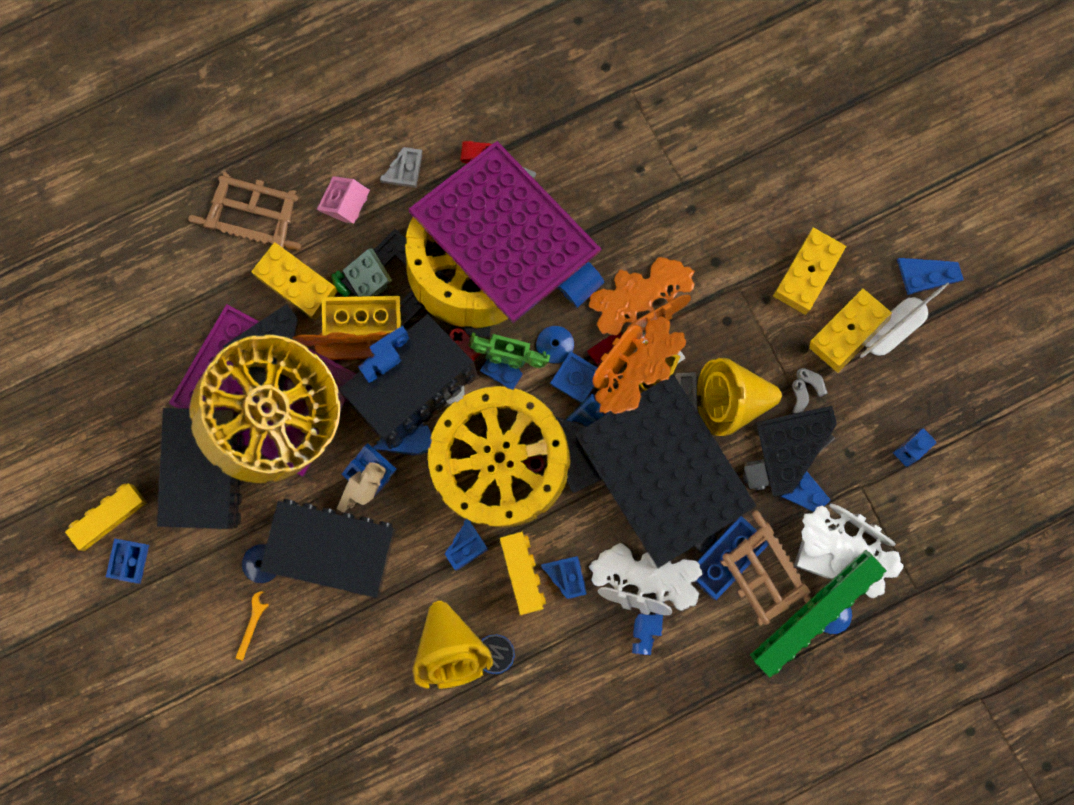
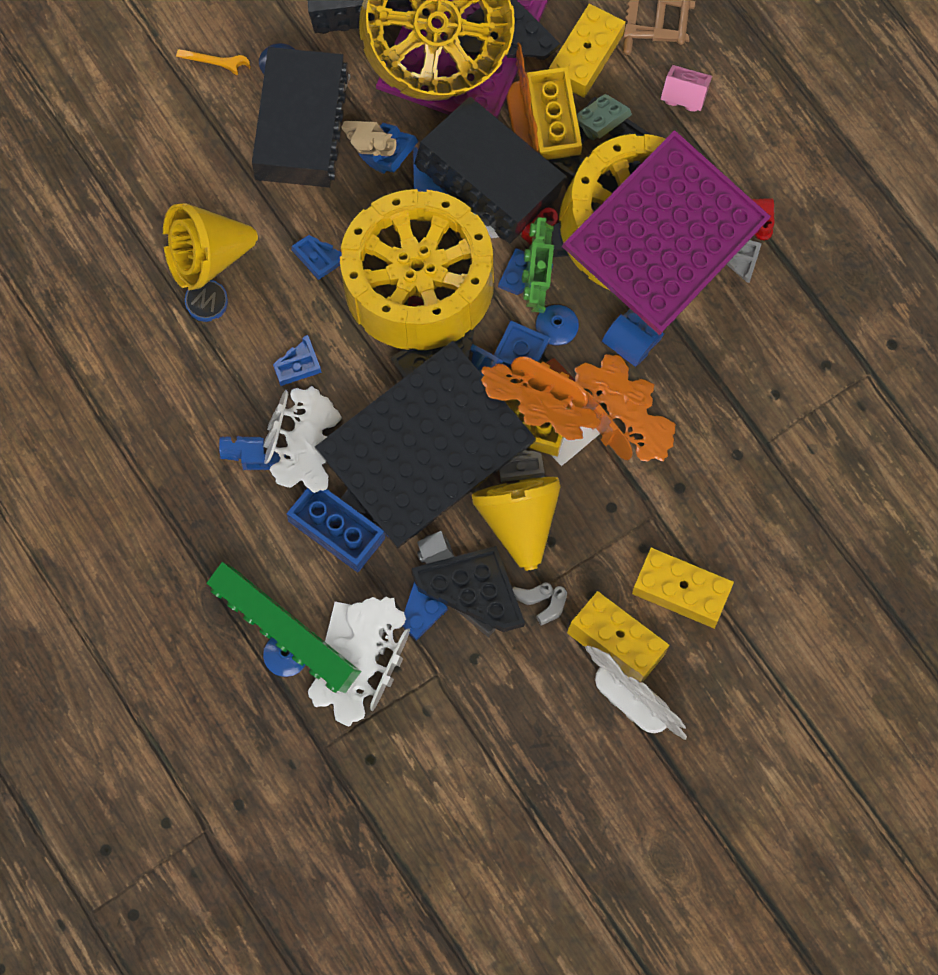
camera: 85 degrees right, 10 degrees down
green arm [331,271,351,297] -> none
blue plate [358,326,409,383] -> none
light grey wing [380,147,423,188] -> none
yellow brick [500,532,546,615] -> none
medium nougat piece [720,510,811,626] -> none
blue torso [893,428,937,467] -> none
blue wing [897,258,964,295] -> none

